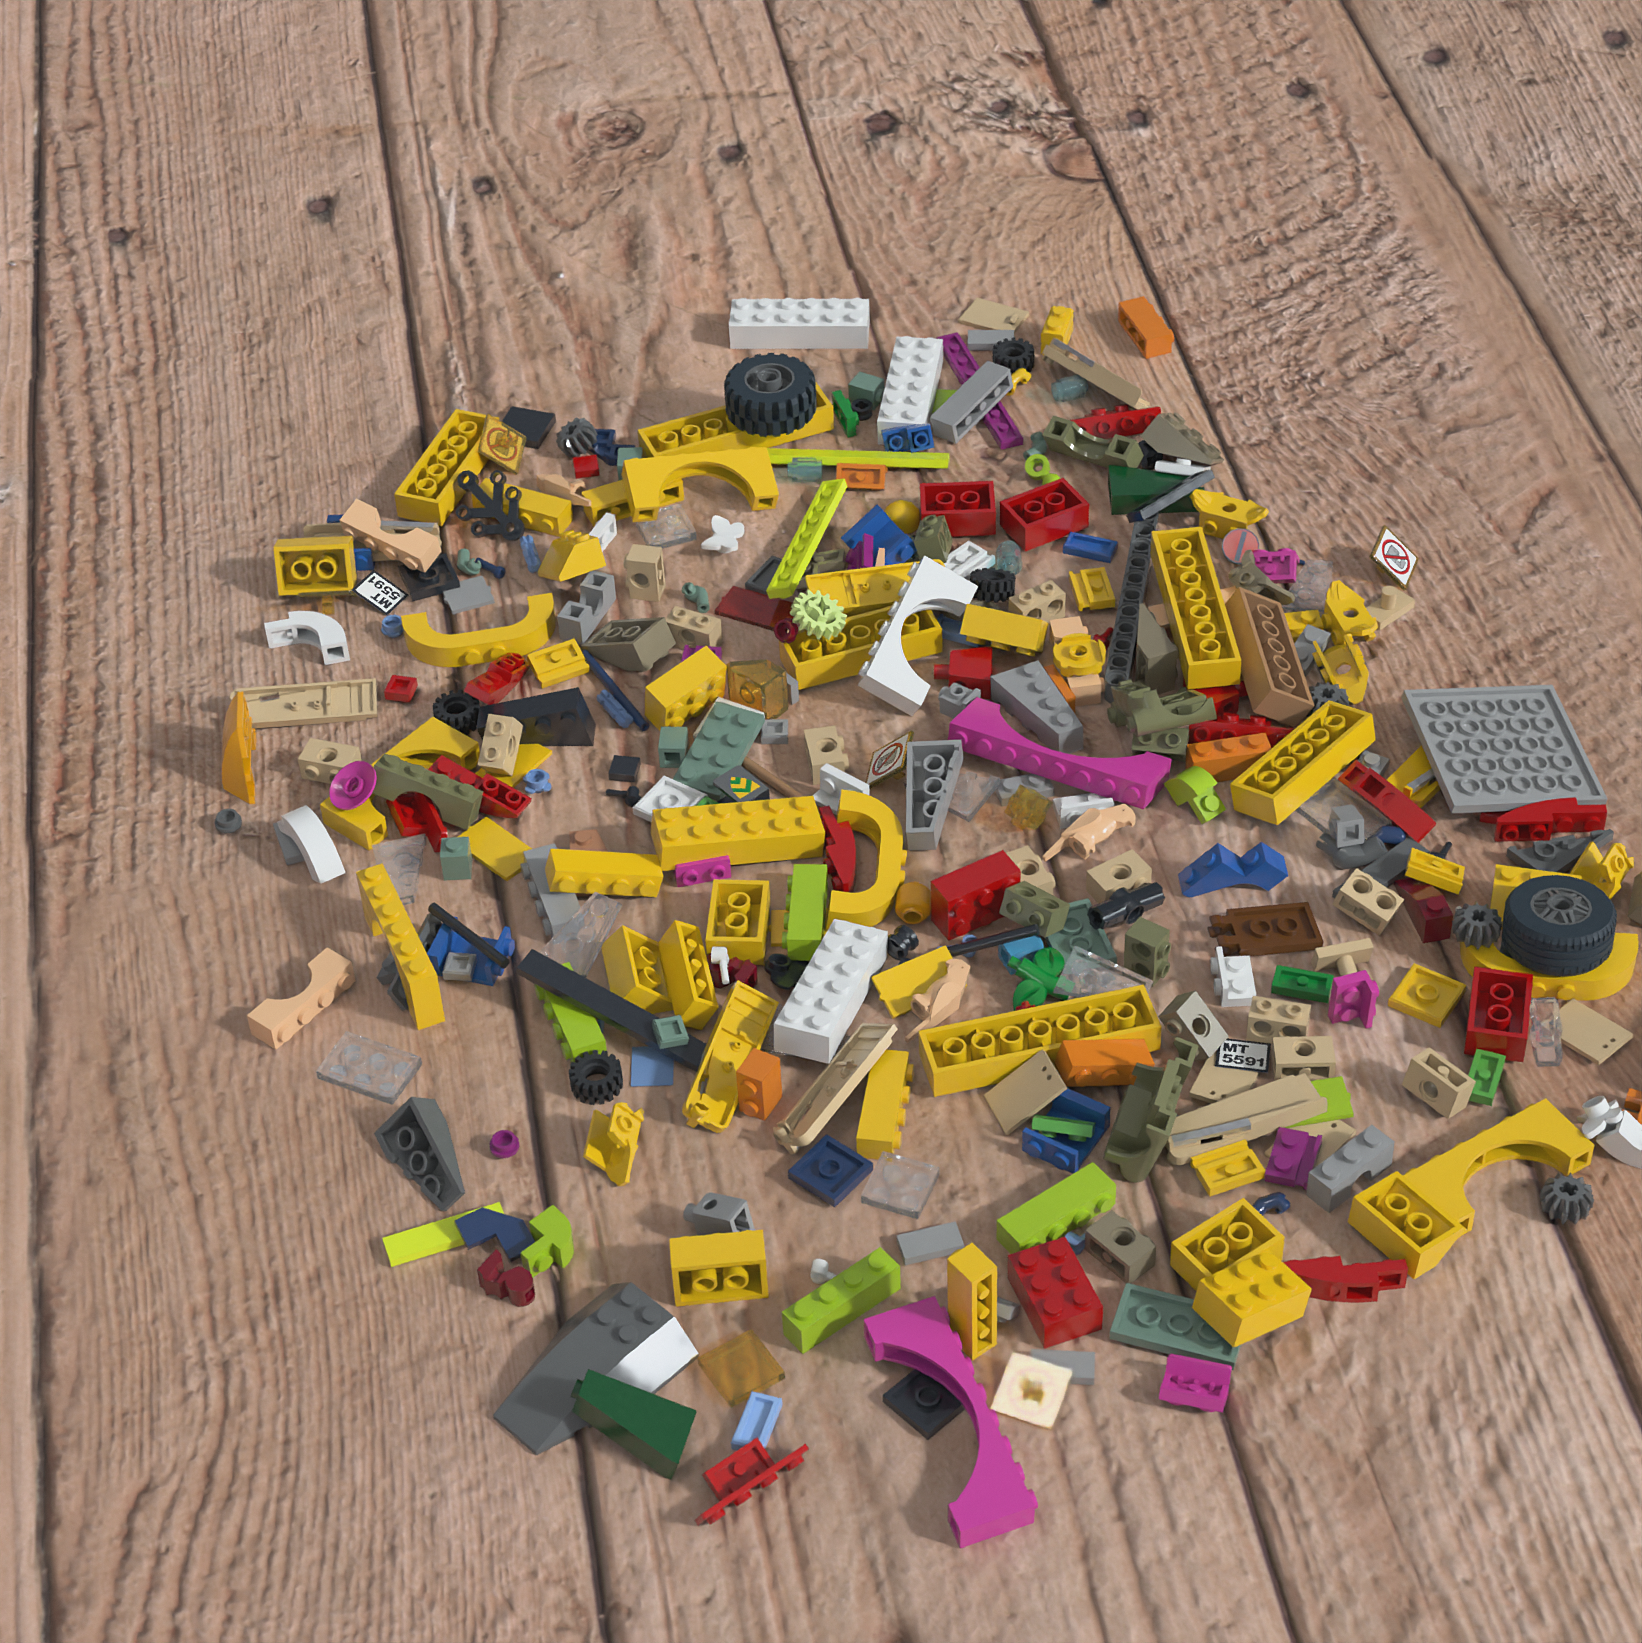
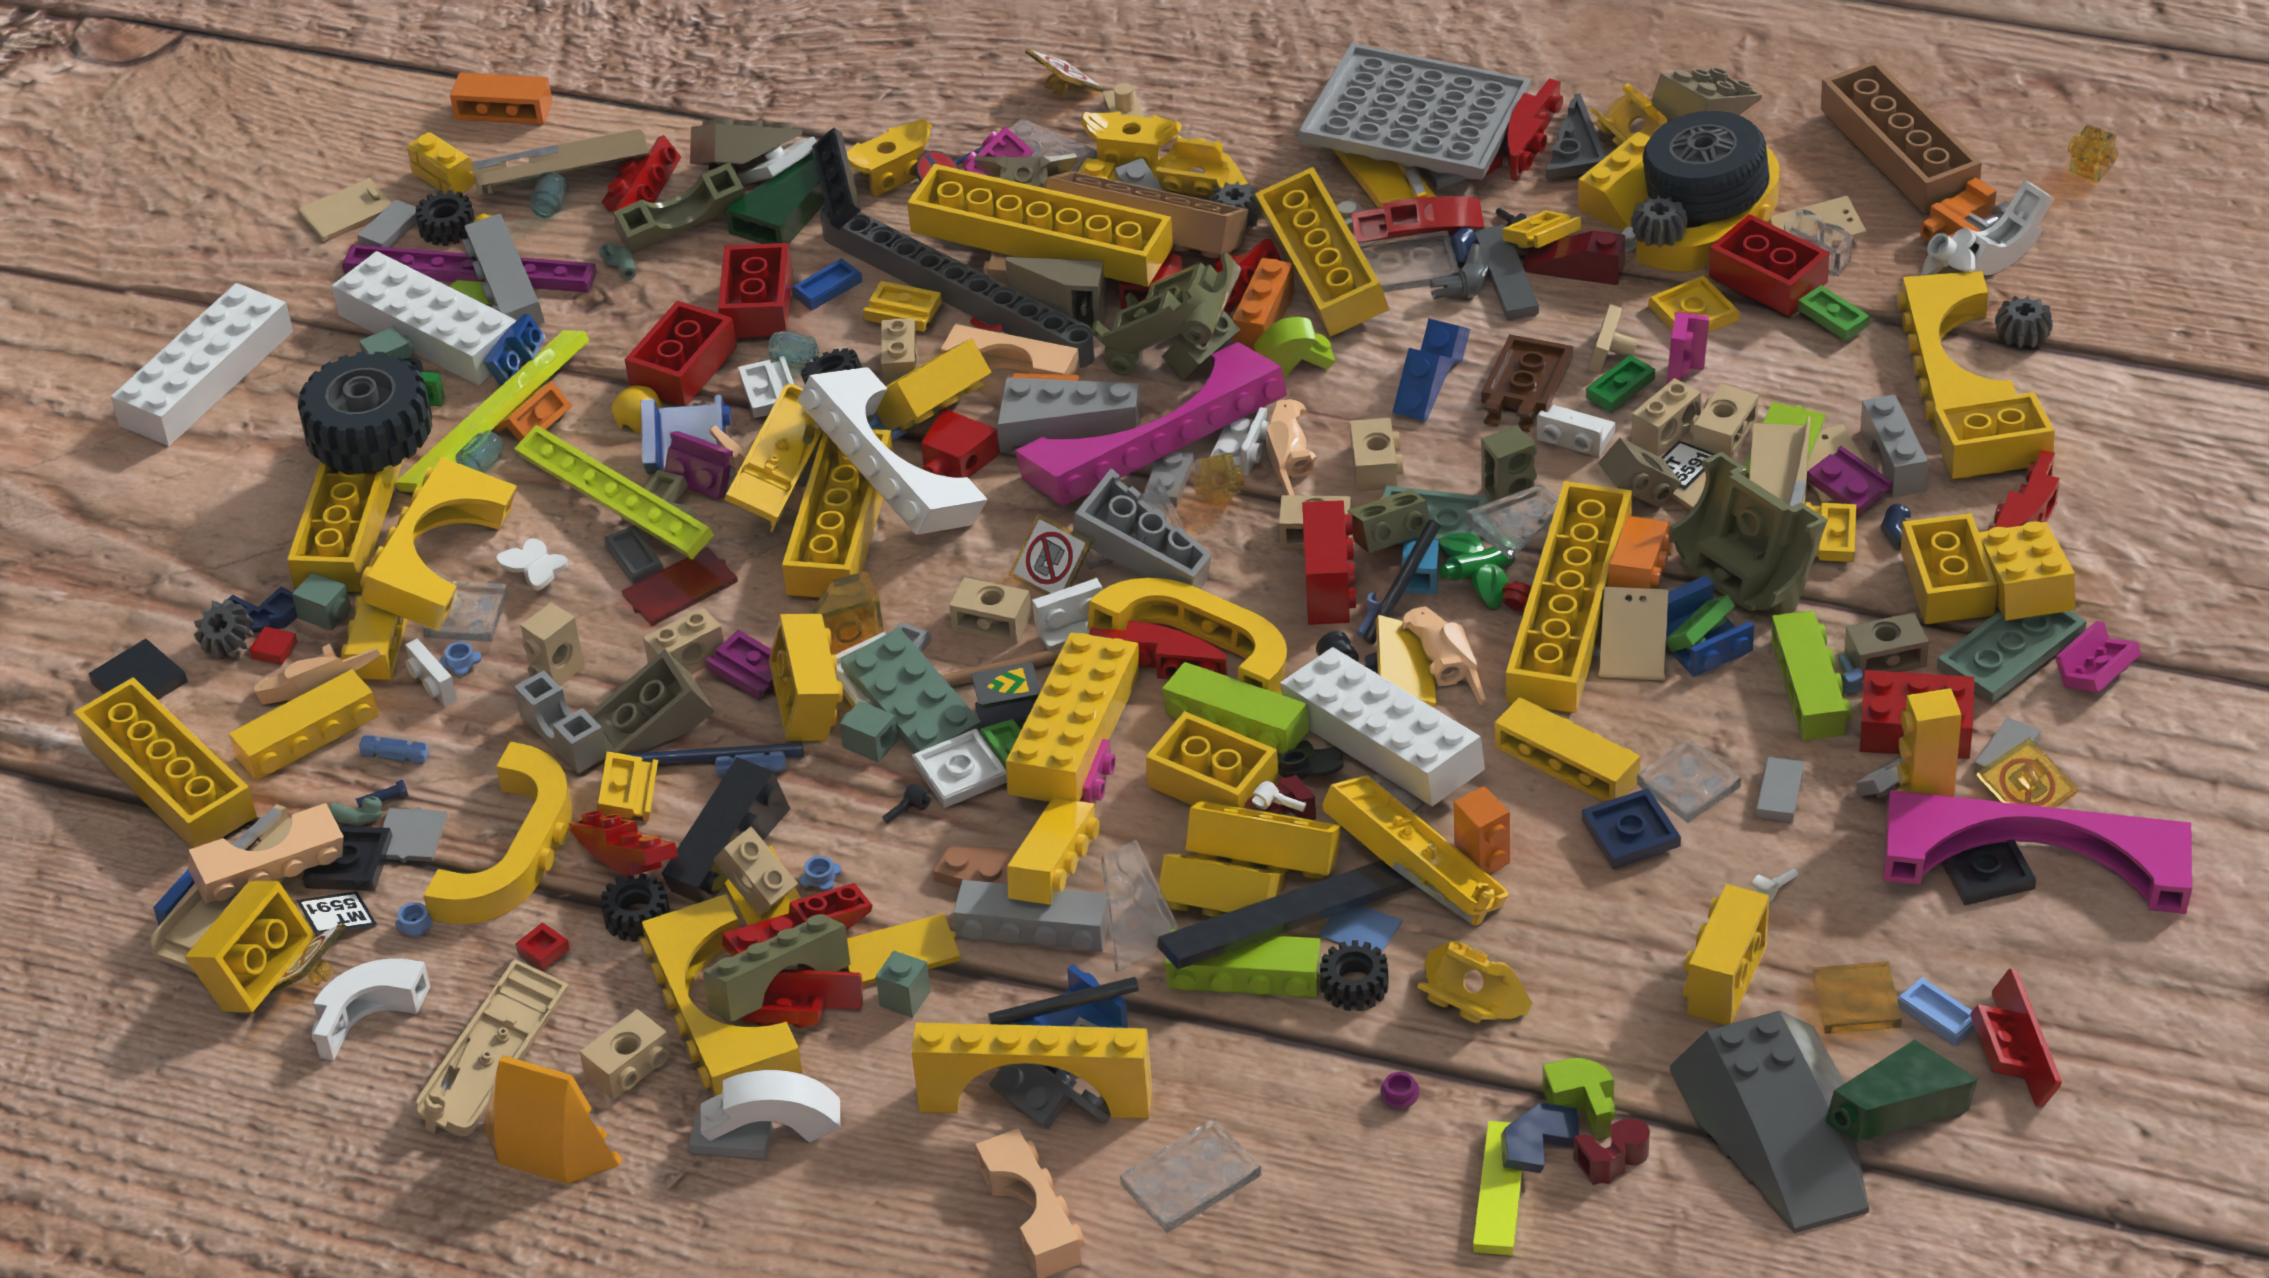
camera: 60 degrees left, 0 degrees up
dark grey plate [215,809,242,833] -> none
dark pink dish [329,761,377,810] -> none
clear wing [372,834,427,905] -> none
dark grey wedge [374,1097,465,1211] -> none
black plant [456,470,525,541] -> none
clear yellow piece [477,413,527,475] -> none
yellow slope [537,530,606,582] -> none
black tile [608,755,641,782] -> none
sand green tile [652,1015,689,1049] -> none
sand green arm [682,582,710,613] -> none
light grey torso [683,1192,755,1236] -> none
tan piece [773,1023,898,1154] -> none
dark red plate [774,618,799,644] -> none
lime brick [782,1247,901,1354] -> none
yellowish green gear [790,590,847,640] -> none
light orange head [895,881,931,924] -> none
olive brick [914,515,953,563] -> none
light grey brick [938,682,980,719] -> none
lime plate [1025,454,1060,485] -> none
yellow plate [1053,633,1106,677] -> none
black piece [1087,882,1165,930] -> none
light grey brick [1328,804,1364,848] -> none
tan brick [1332,868,1404,936] -> none
tan brick [1402,1047,1476,1119] -> none
none -> medium blue plate [439,641,482,676]

